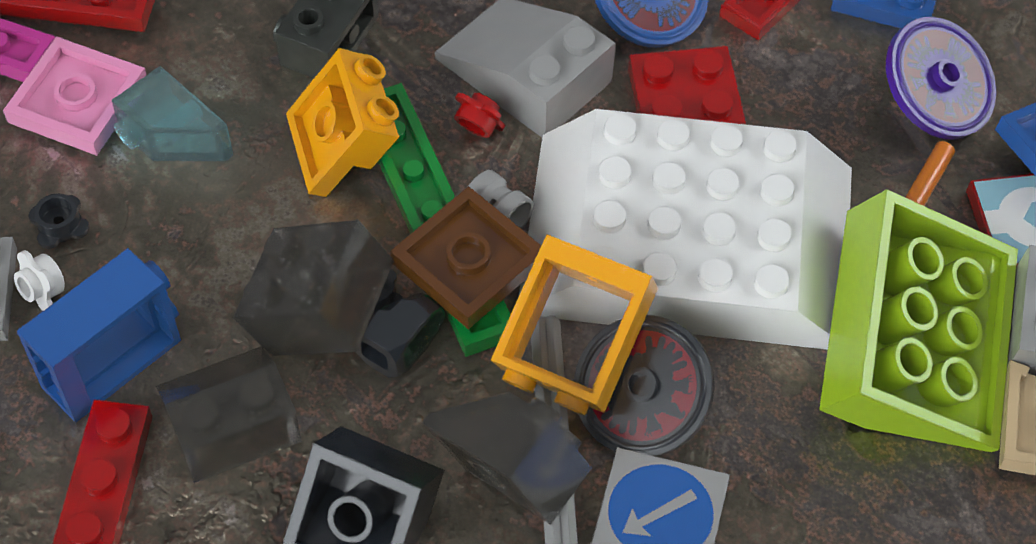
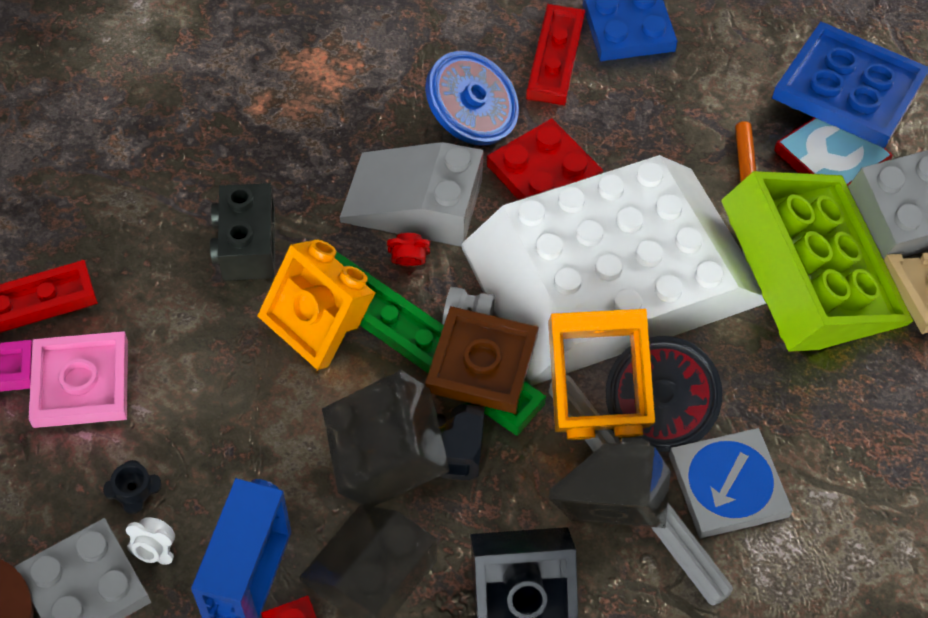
camera: 30 degrees left, 0 degrees up
clear light blue slope [111,66,233,161] -> none
shield [886,17,996,140] -> none

